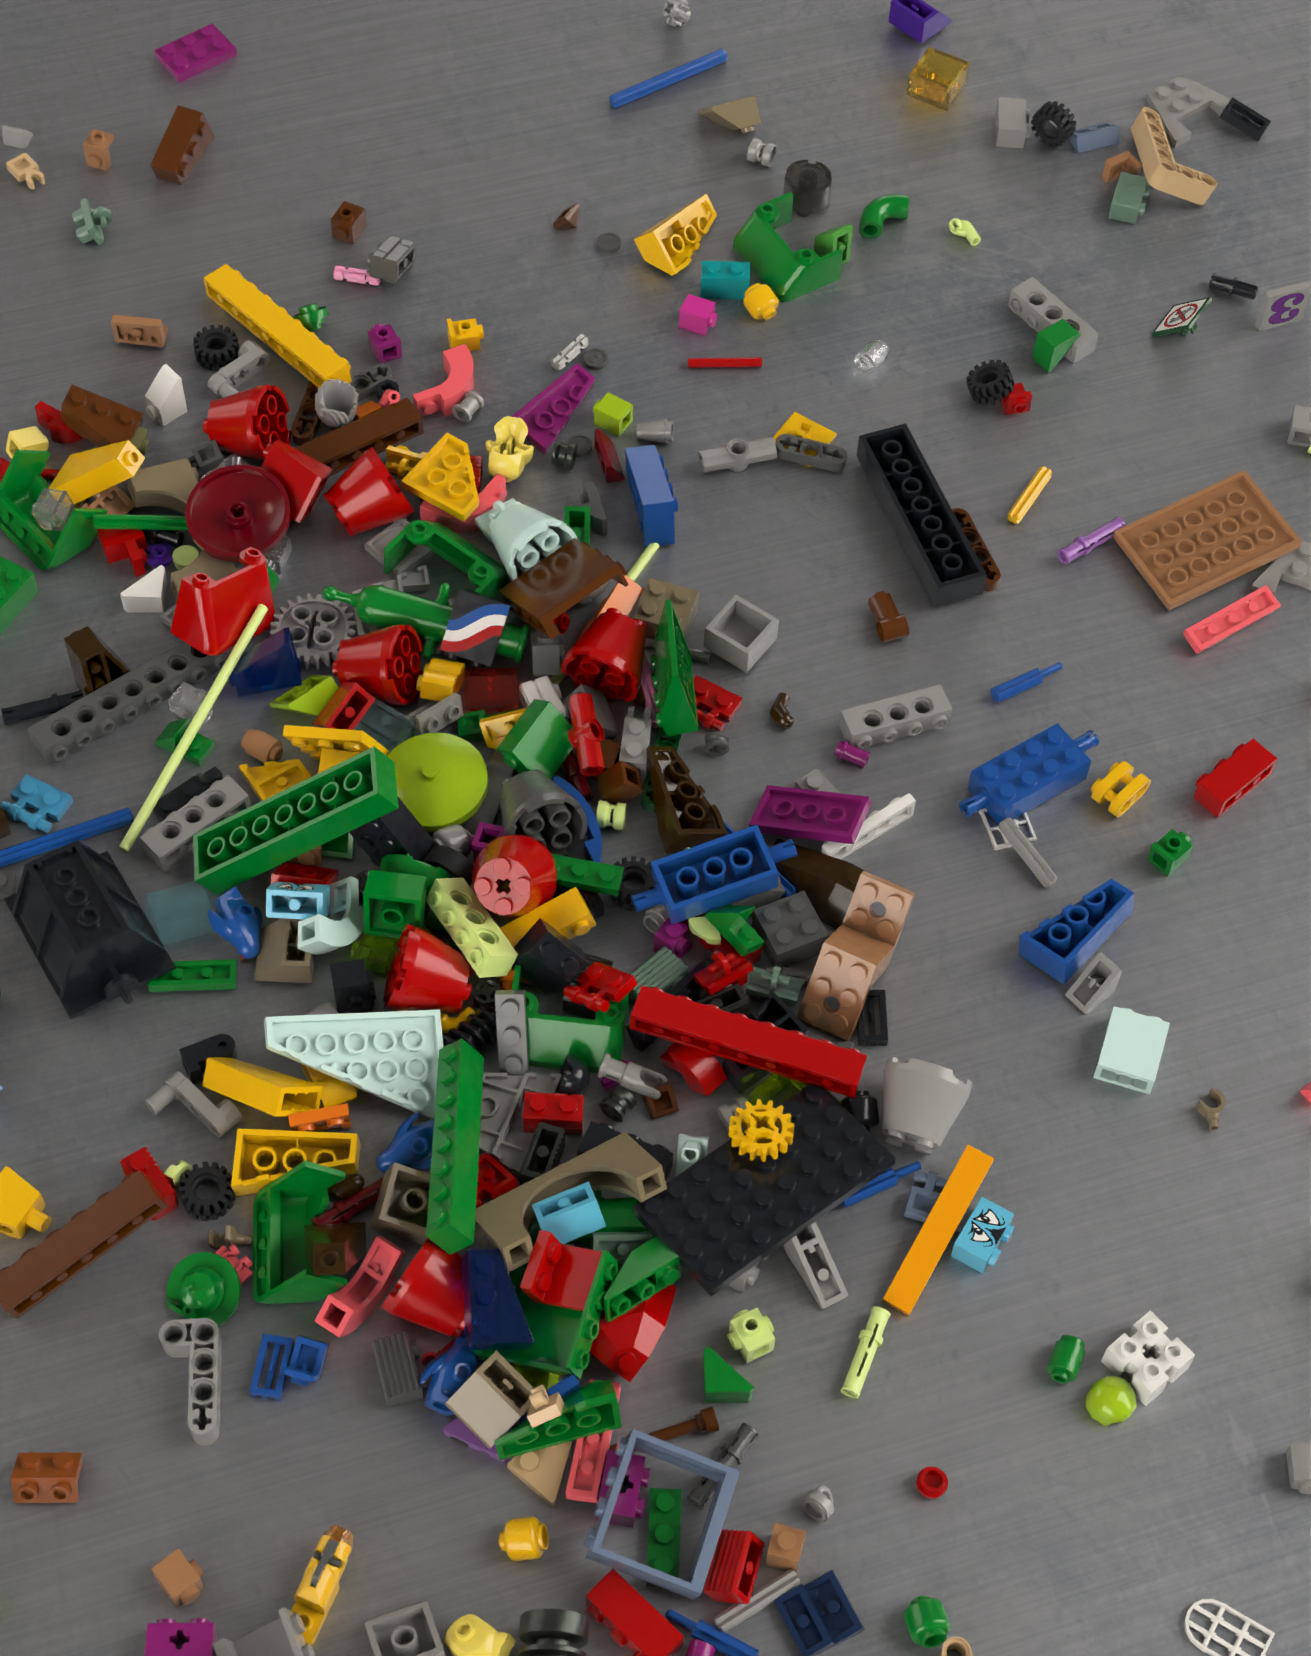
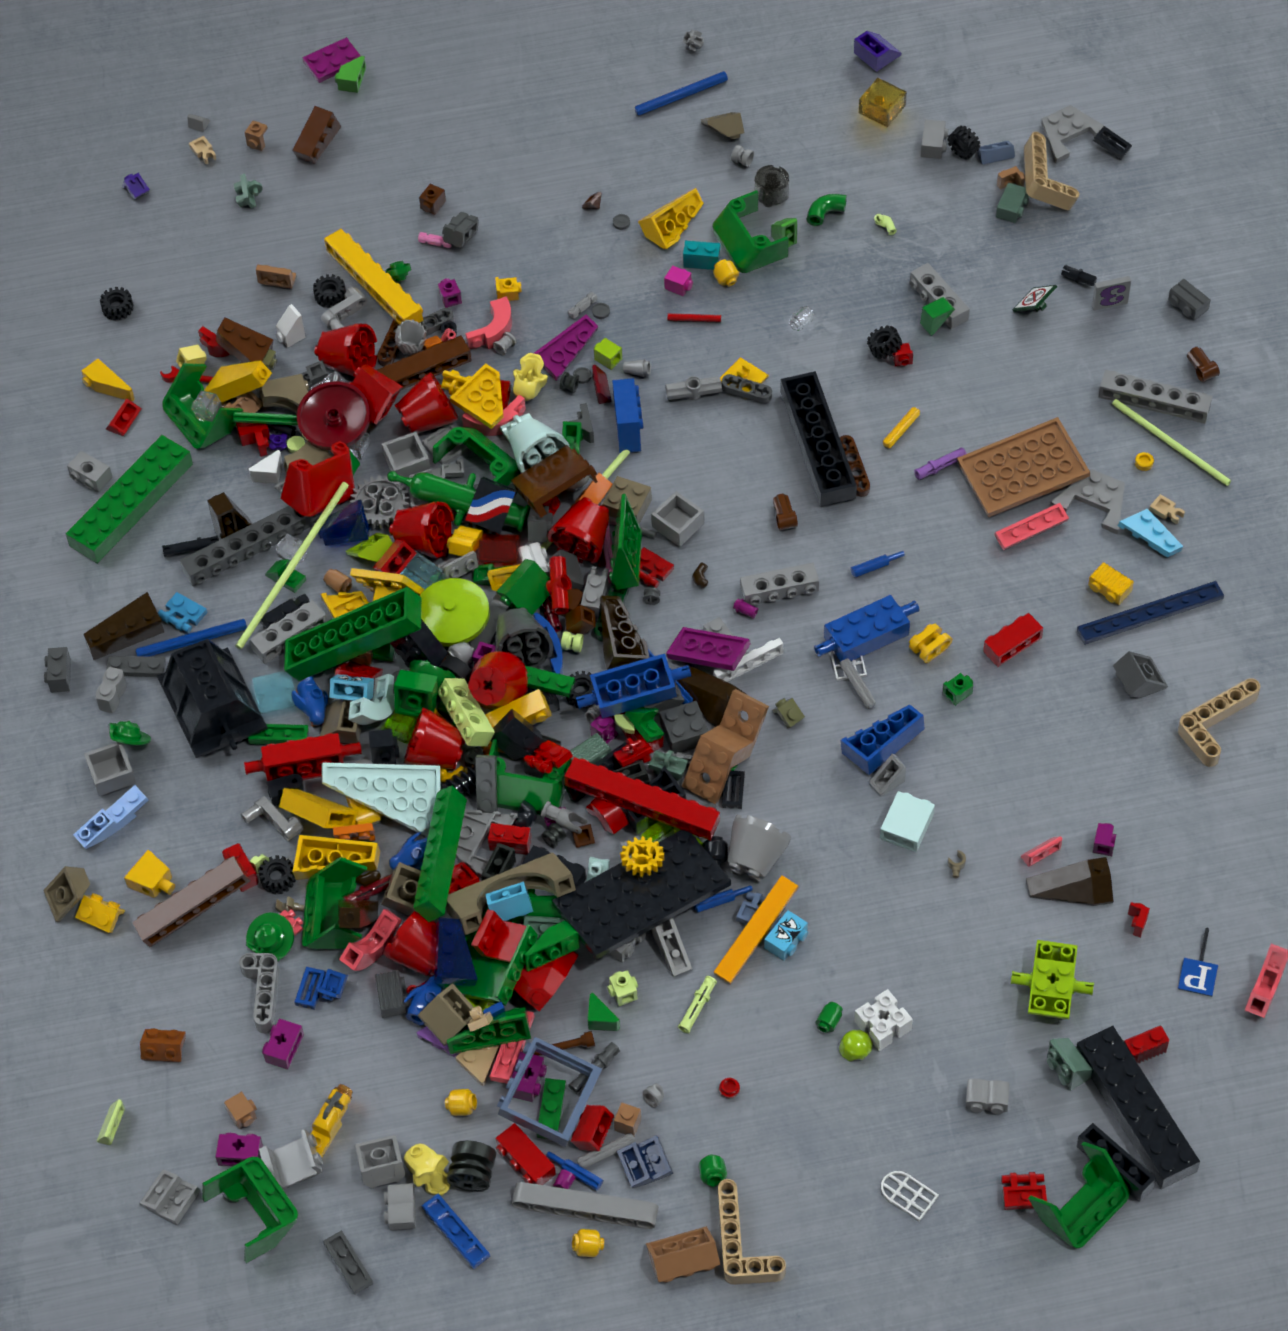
camera: 10 degrees right, 0 degrees up
none -> red brick [244,733,362,781]
none -> magenta brick [262,1018,304,1070]
none -> bright green slope [335,56,366,93]
none -> light grey piece [382,432,430,482]
none -> olive bracket [772,698,805,728]

